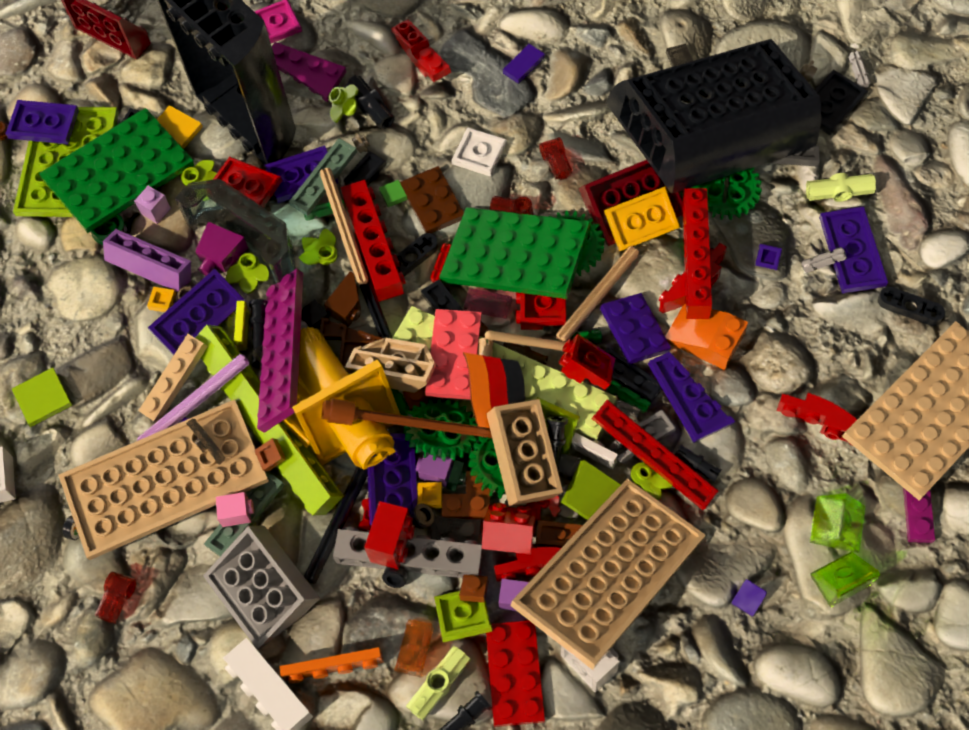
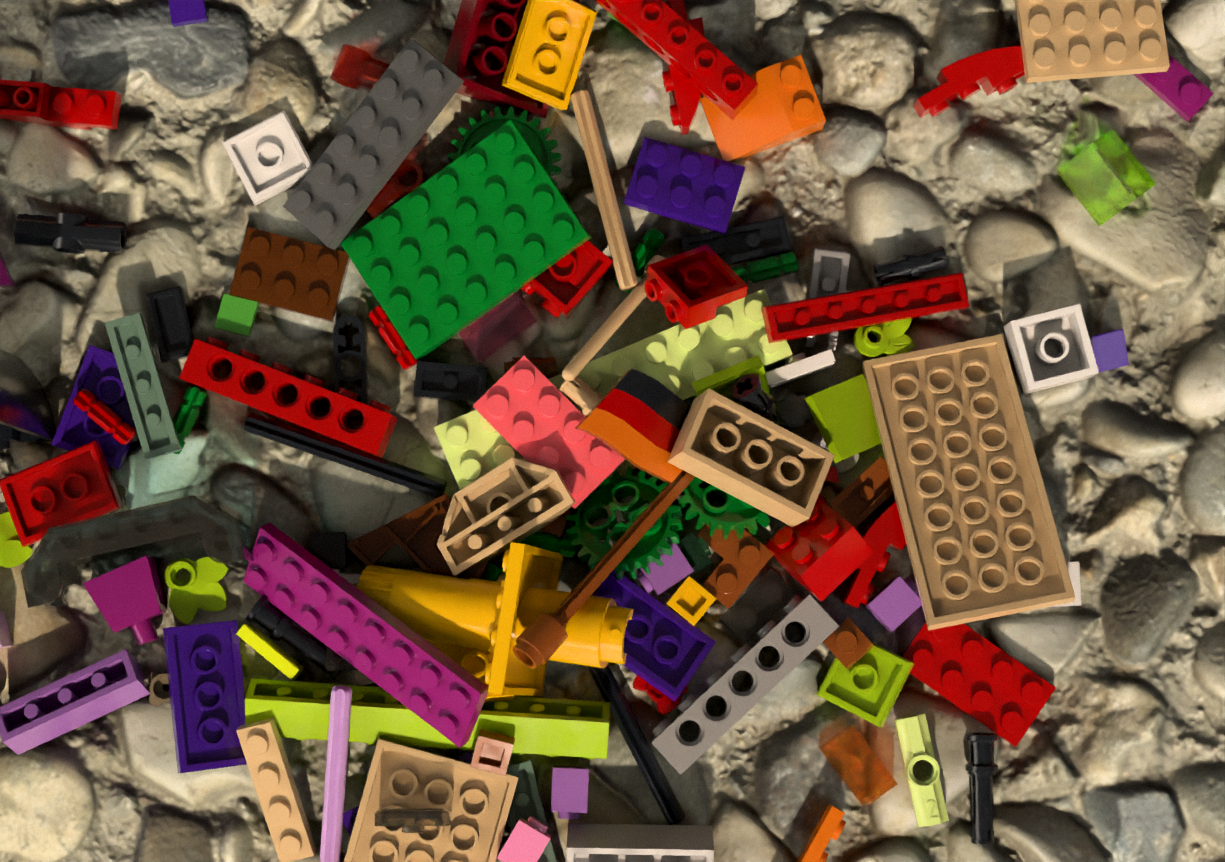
camera: 55 degrees left, 20 degrees up
yellow plate [147,287,176,312] -> none
lime plate [299,228,338,265] -> none
tan axle [320,168,369,285] -> none
reddish brown slope [324,271,362,327] -> none
lime plate [329,84,359,123] -> none
dark tan plate [352,133,370,153] -> none
red brick [364,501,415,569] -> none
black tile [382,566,408,588] -> none
black tile [410,504,434,529] -> none
dark brown pin [503,342,548,365] -> none
dark purple wing [648,352,736,443] -> none
clear neon green slope [810,551,880,607] -> none
none -> red axle [73,389,137,445]
none -> dark grey plate [283,38,464,250]
none -> medium lavender brick [551,766,589,819]
none -> white brick [1003,304,1099,395]

